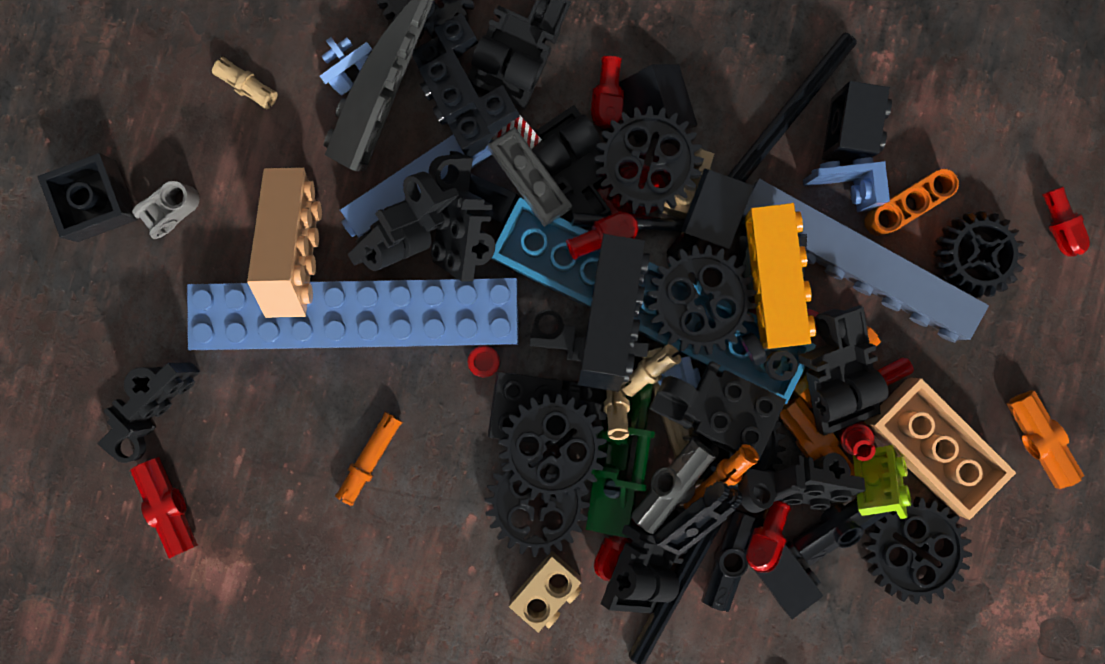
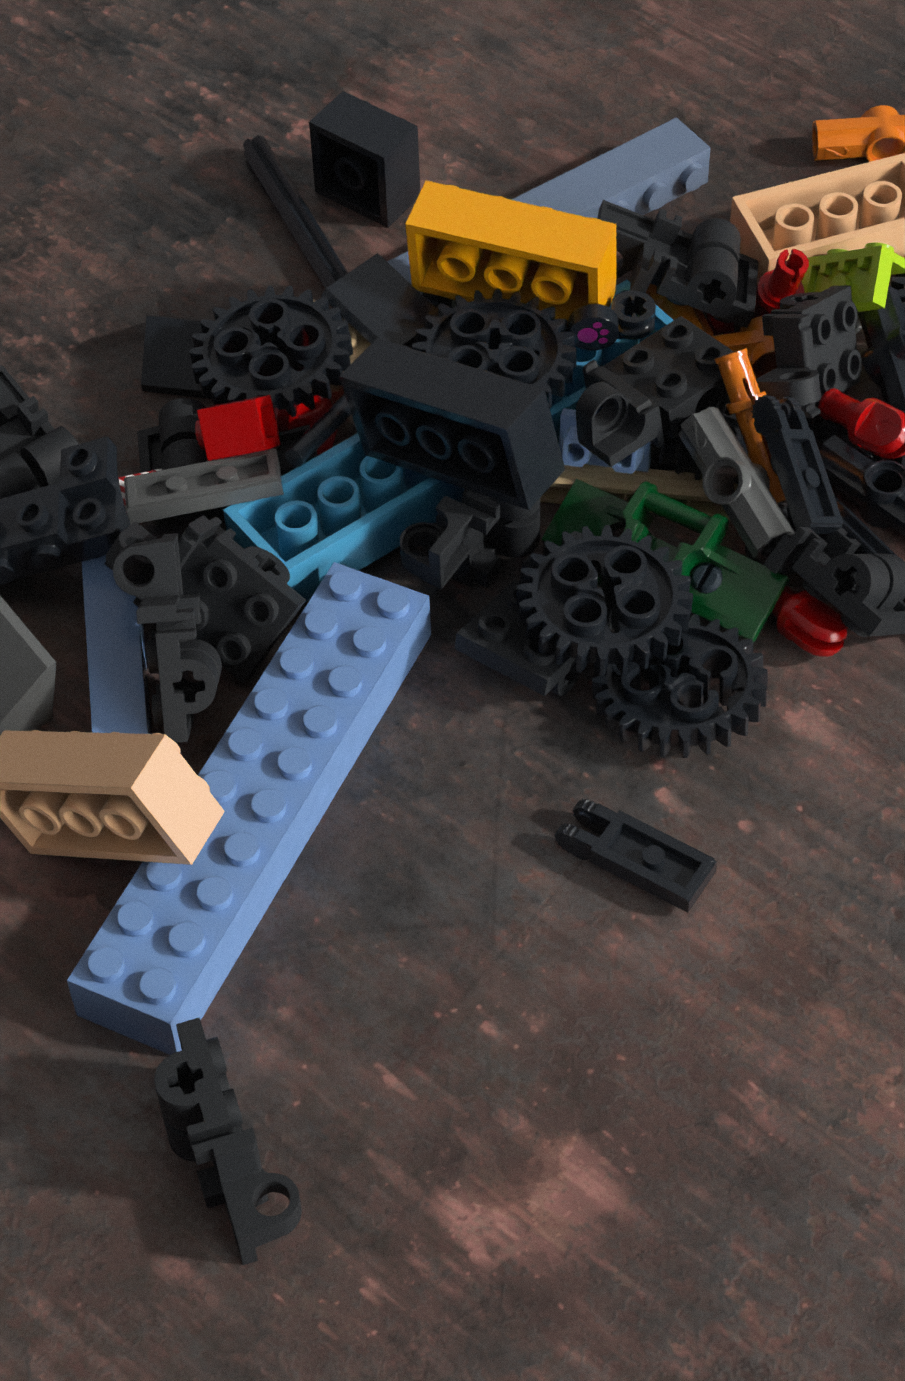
camera: 65 degrees left, 35 degrees down
red piece [130,457,198,558] -> none
orange pin [335,412,403,506] -> none
red tile [468,346,500,378] -> none
tan brick [509,551,582,633] -> none
red arm [566,212,638,260] -> none
red arm [591,56,624,129] -> none
tan pin [604,385,630,440] -> none
tan pin [621,344,681,397] -> none
medium blue bracket [803,157,890,212] -> none
orange beam [865,169,959,236] -> none
black gear [933,211,1027,298] -> none
red arm [1042,186,1090,257] -> none
none -> red brick [195,395,281,461]
none -> black hinge [554,798,717,913]

